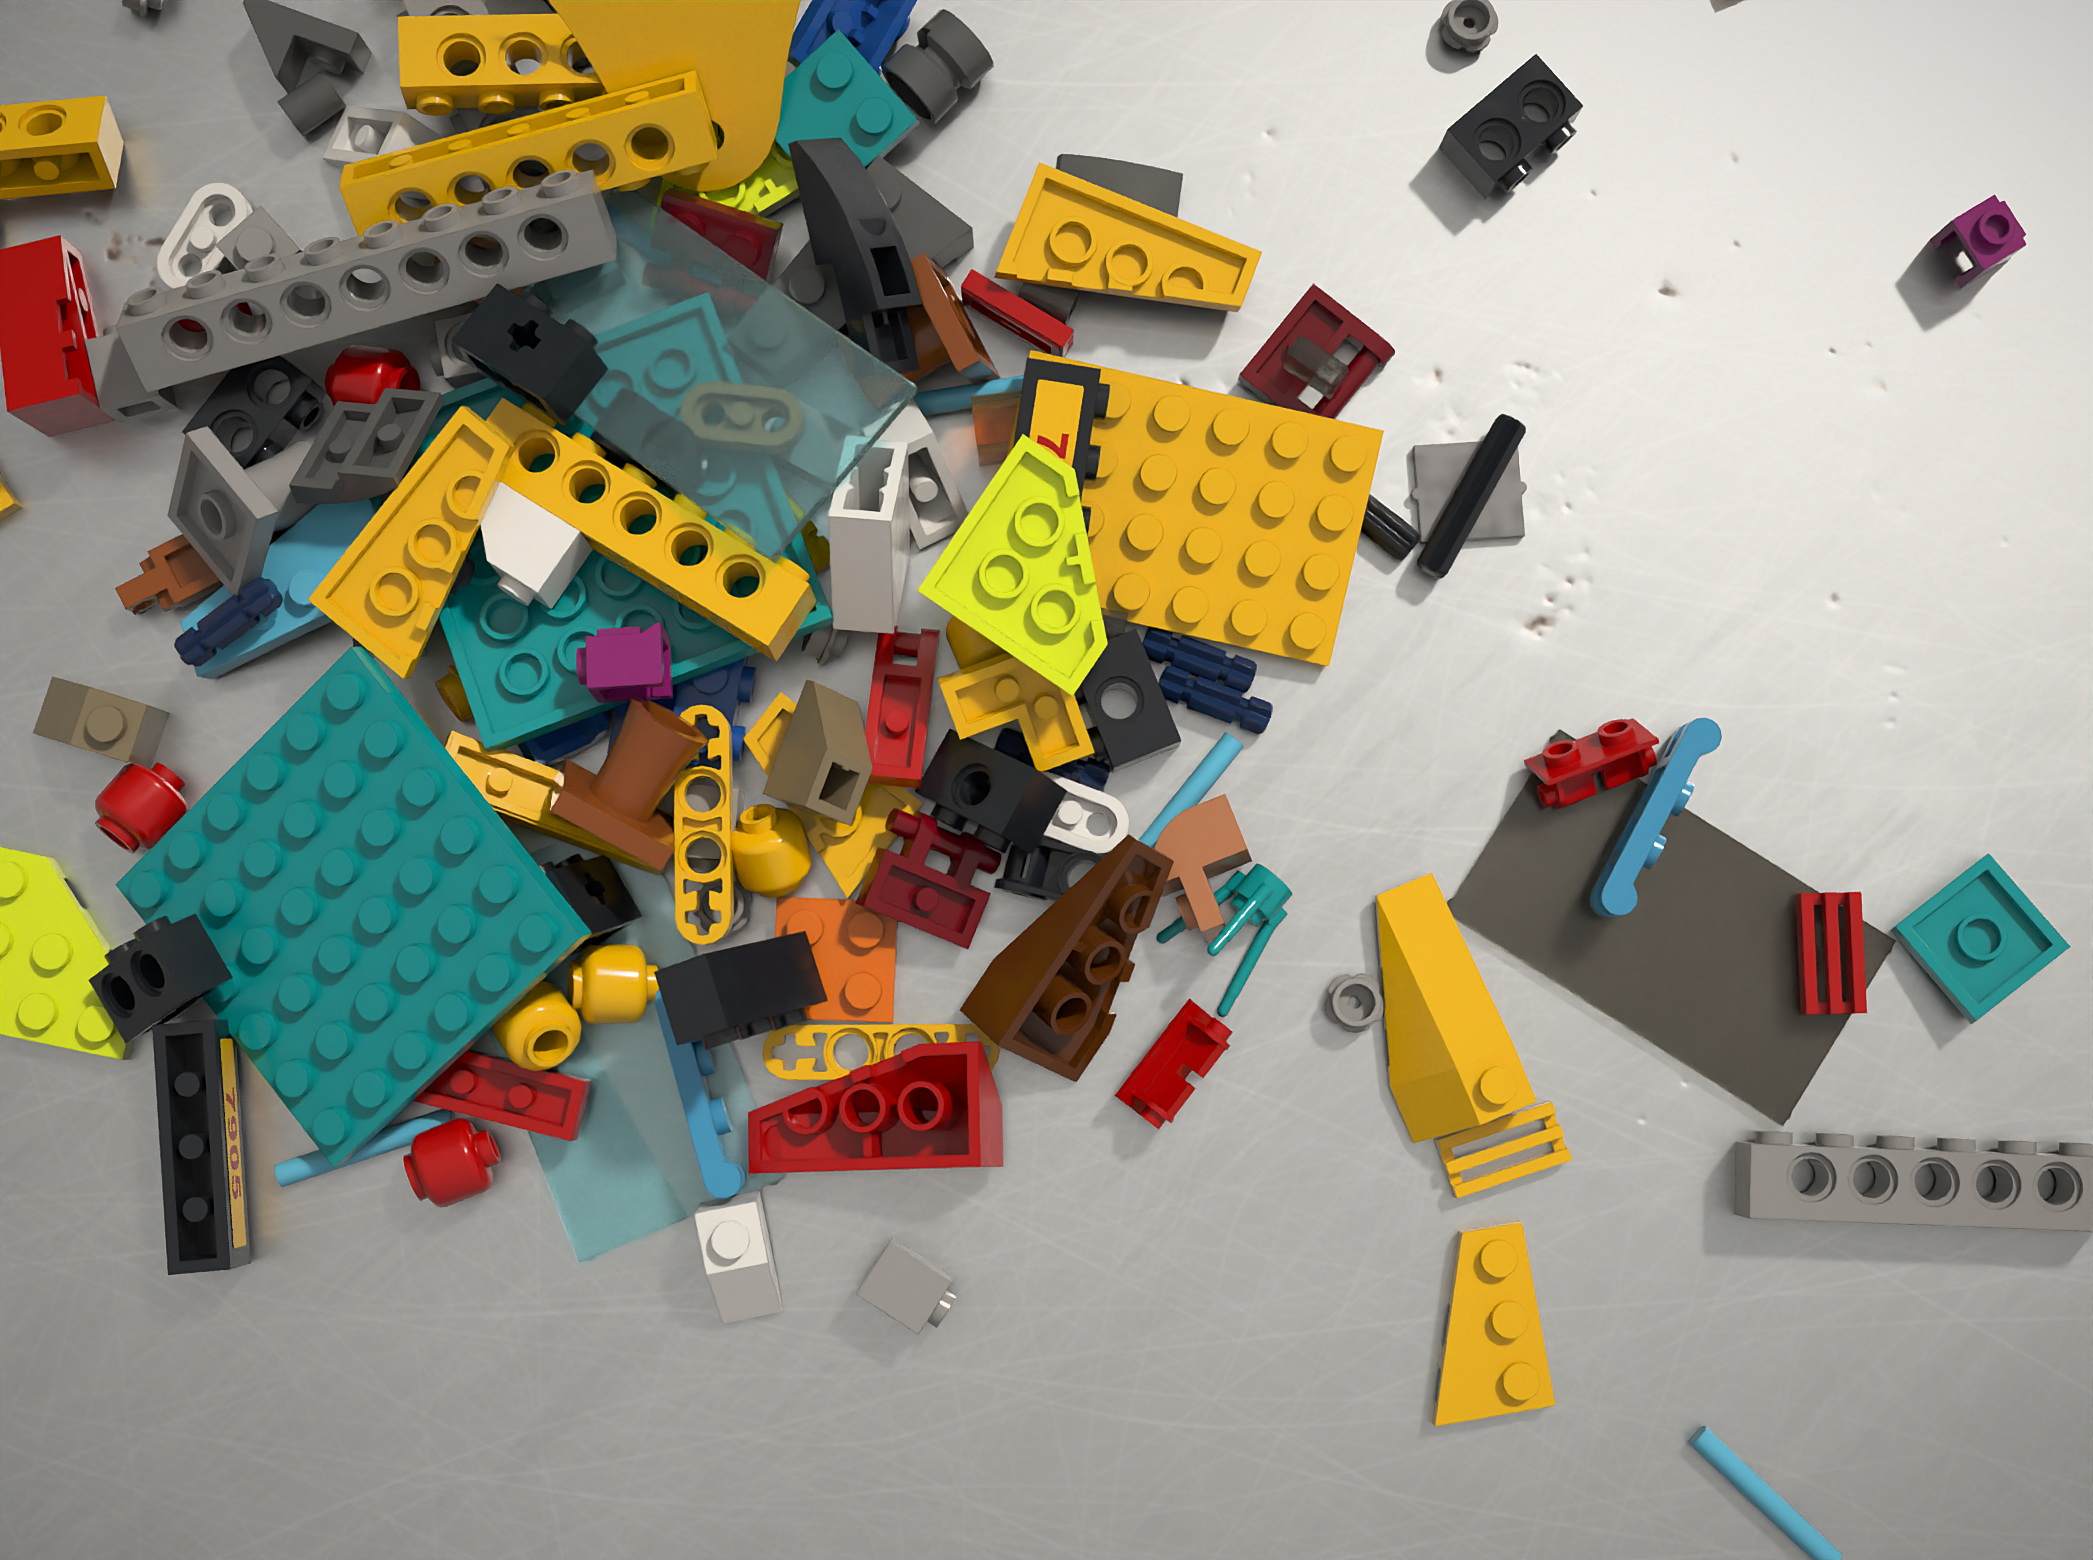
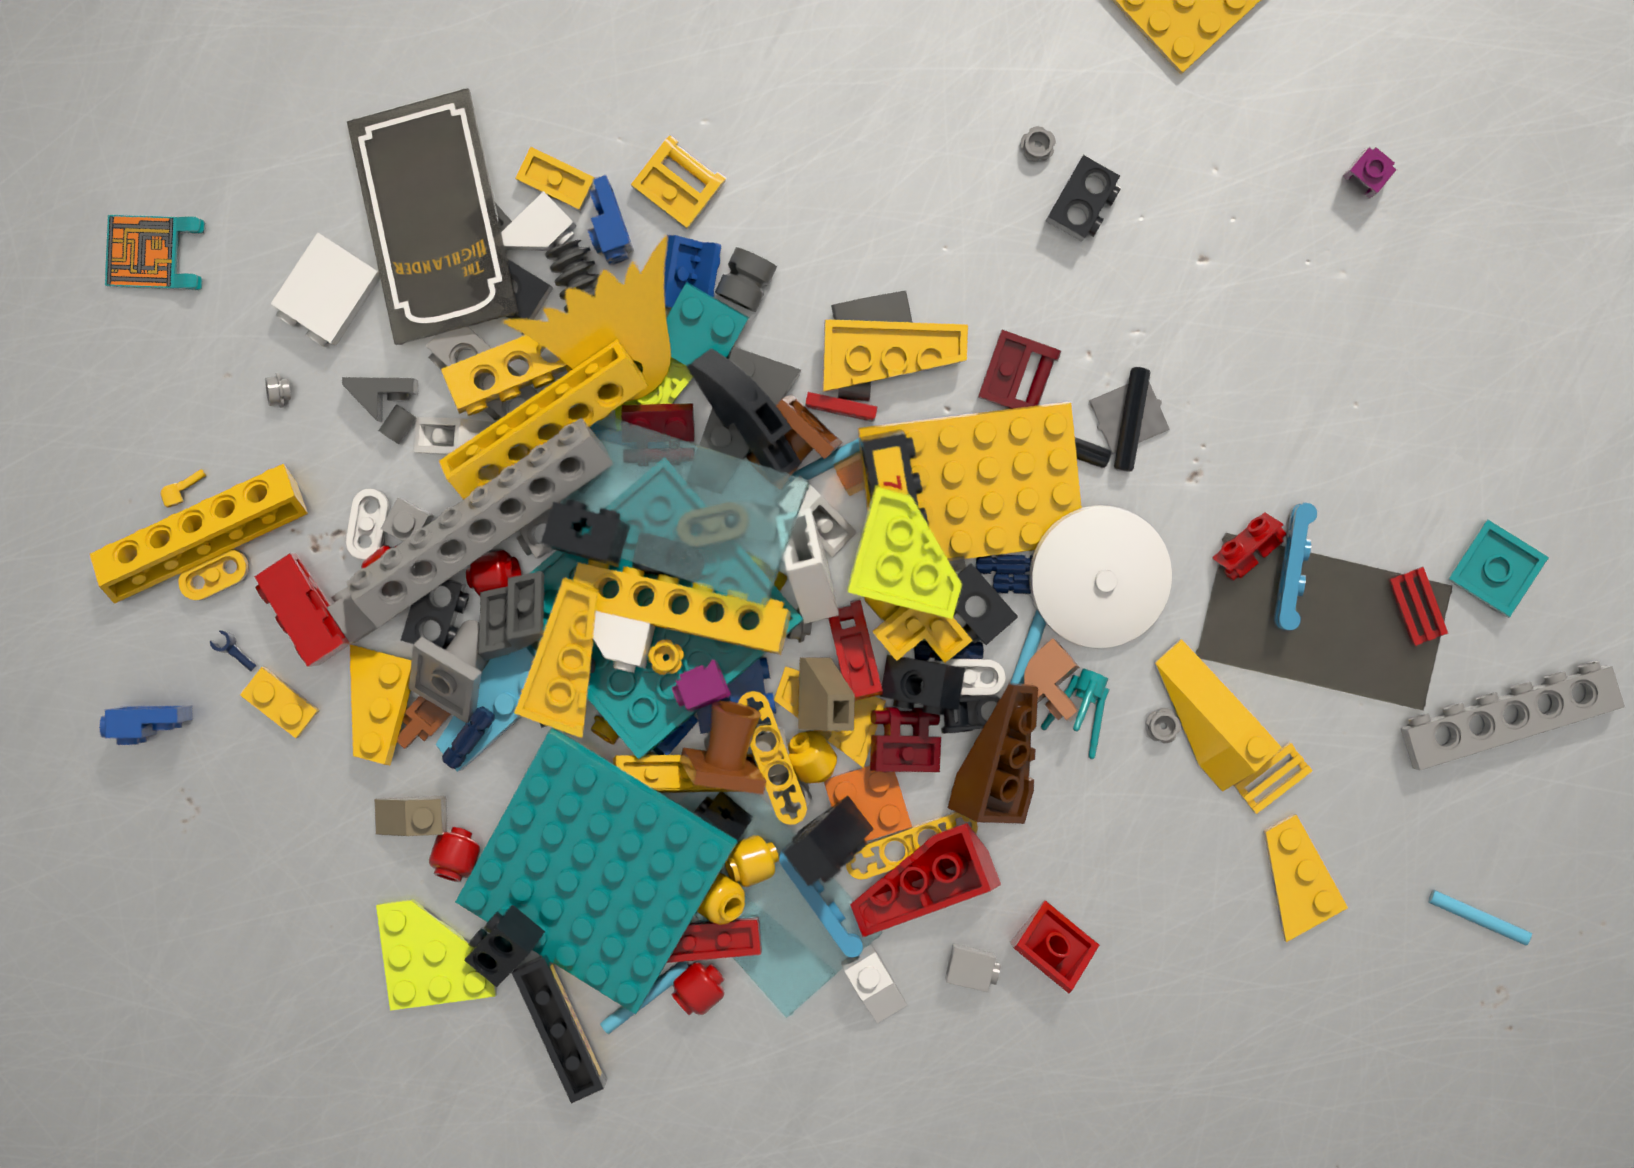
camera: 15 degrees left, 5 degrees up
red hinge [1115,999,1233,1130] -> none
clear smoke tile [1282,336,1349,400] -> none
none -> yellow wing [350,644,412,766]
none -> yellow plate [648,639,684,675]
none -> red slope [1010,900,1100,994]
none -> white dish [1029,505,1172,648]

